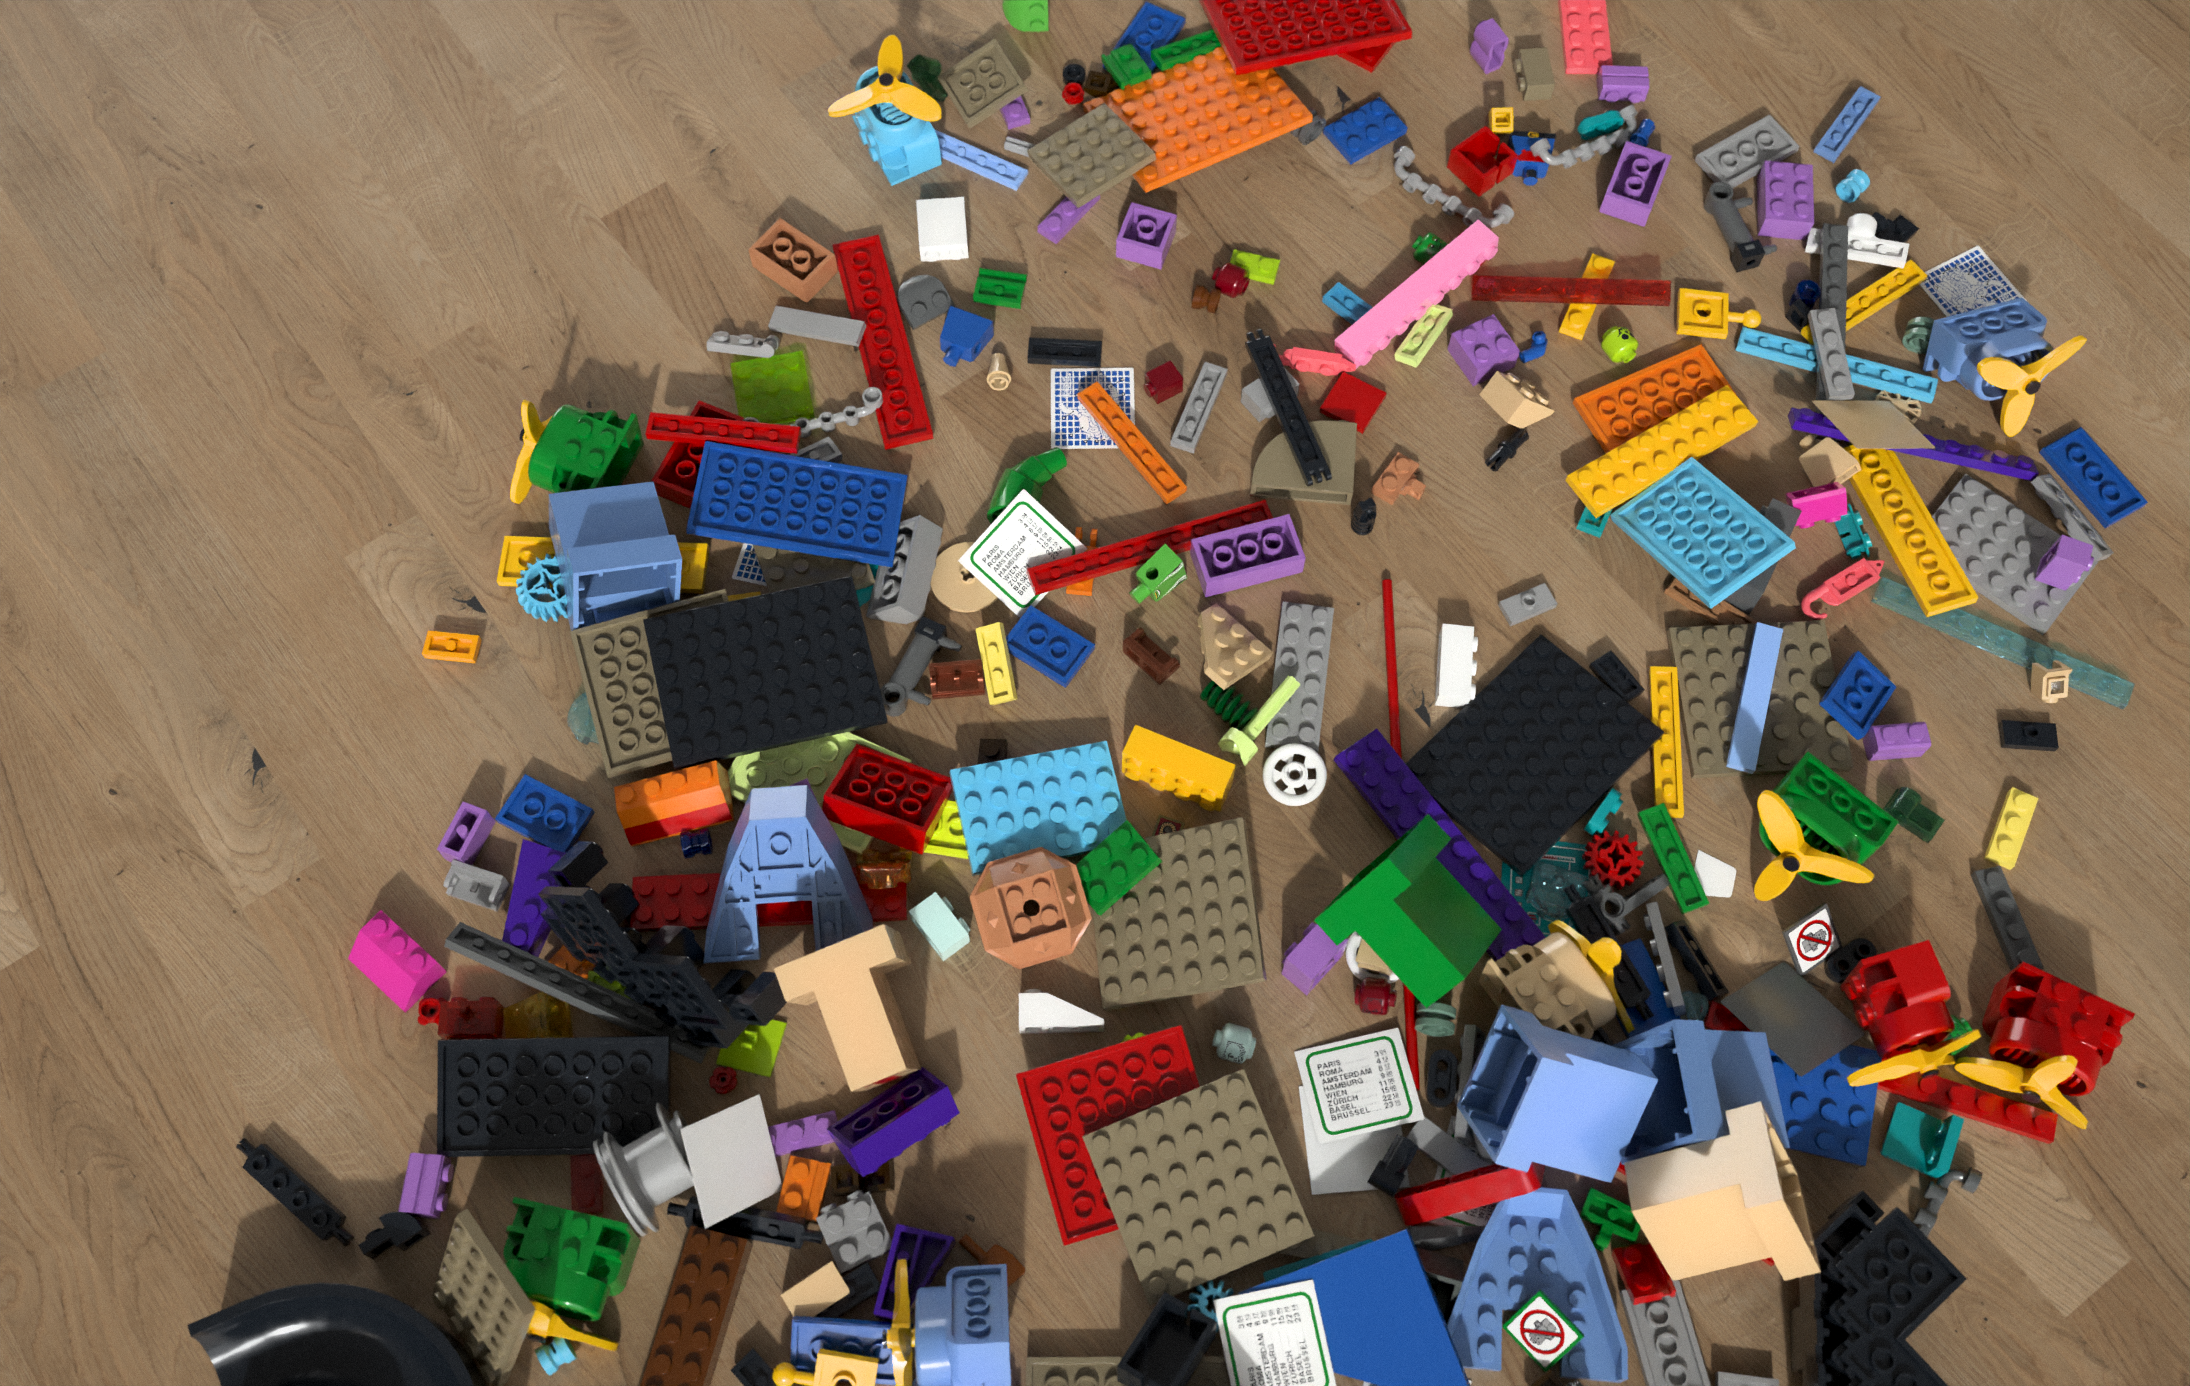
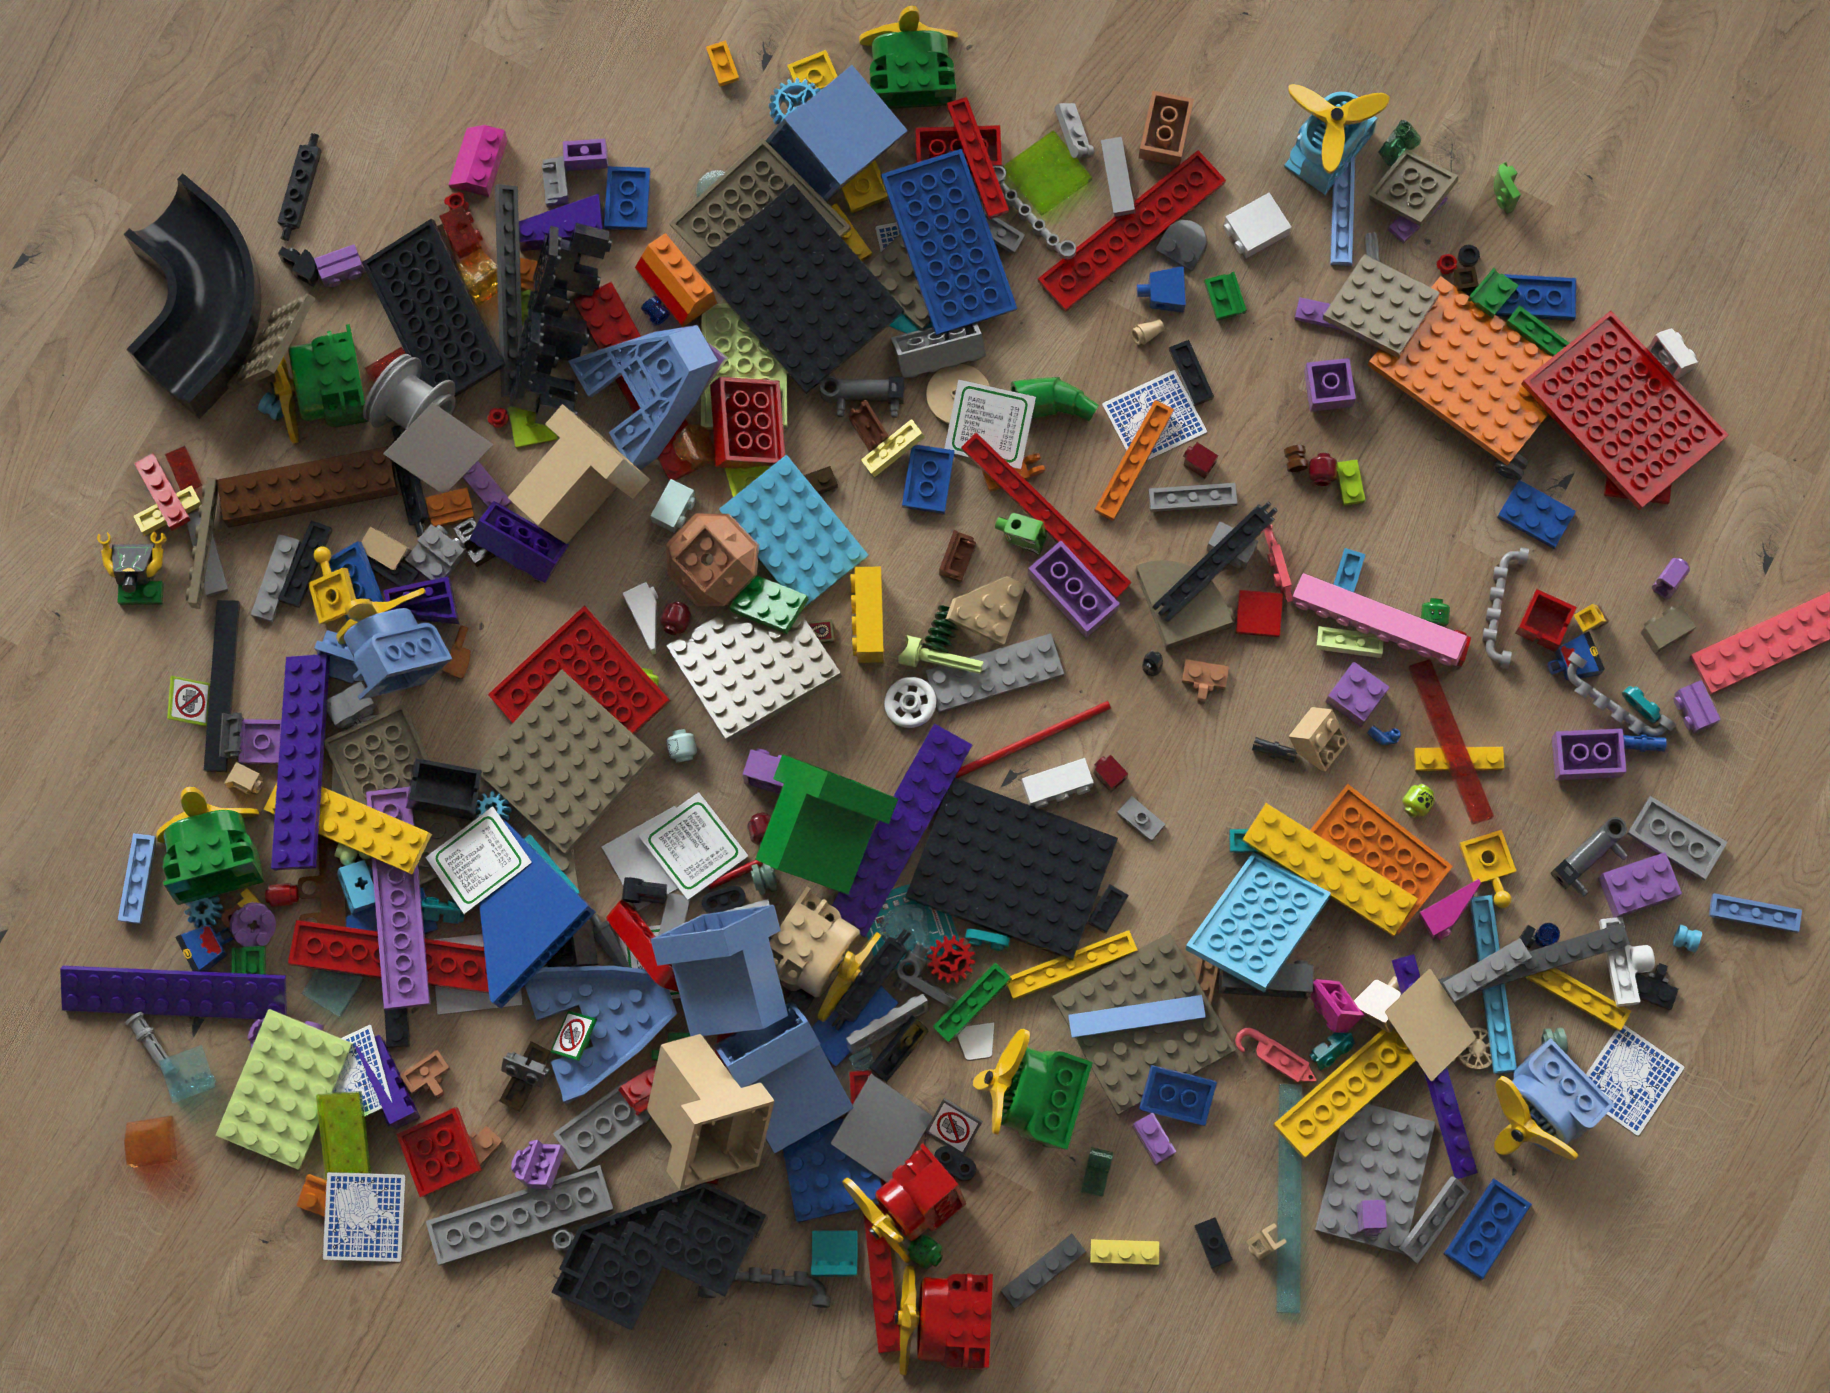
camera: 65 degrees right, 10 degrees up
none -> dark red head [660,601,692,635]
none -> dark red brick [1093,755,1128,792]
none -> dark pink slope [1419,879,1481,941]

